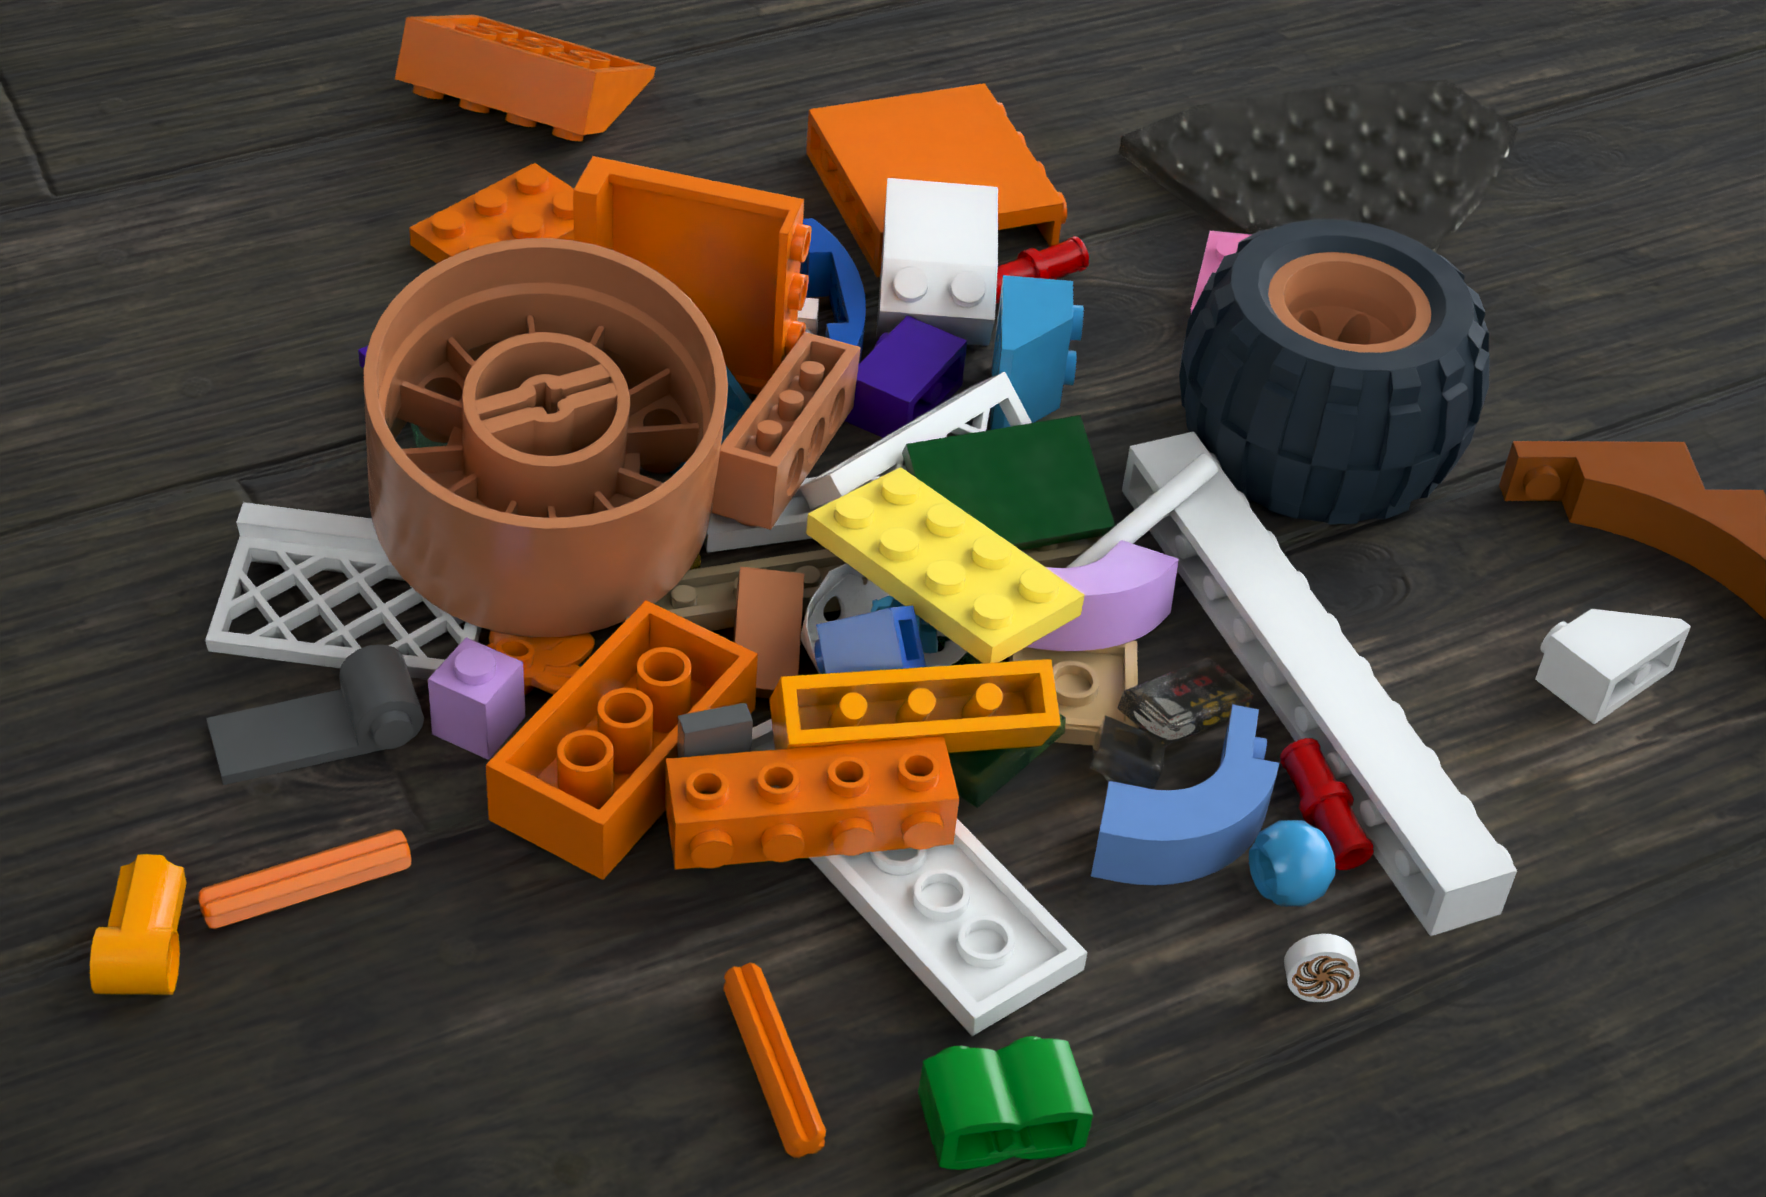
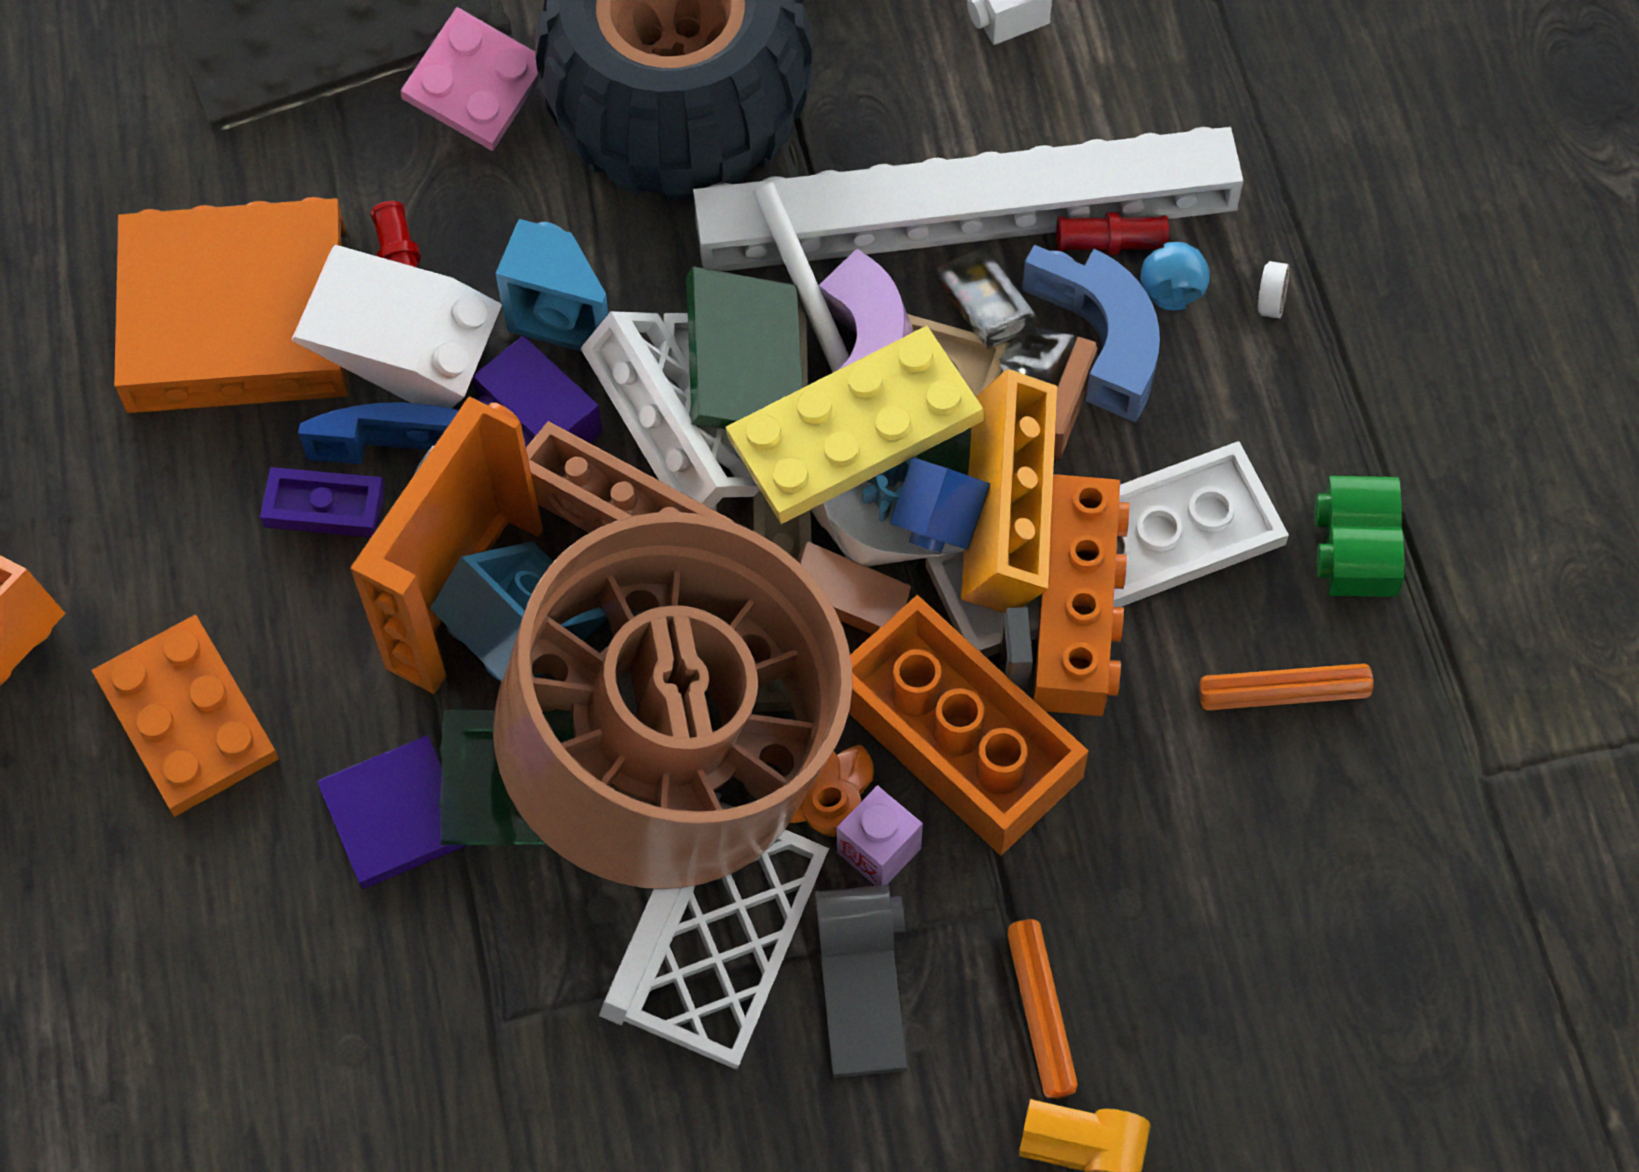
camera: 70 degrees left, 20 degrees up
none -> nougat tile [1054,337,1098,462]

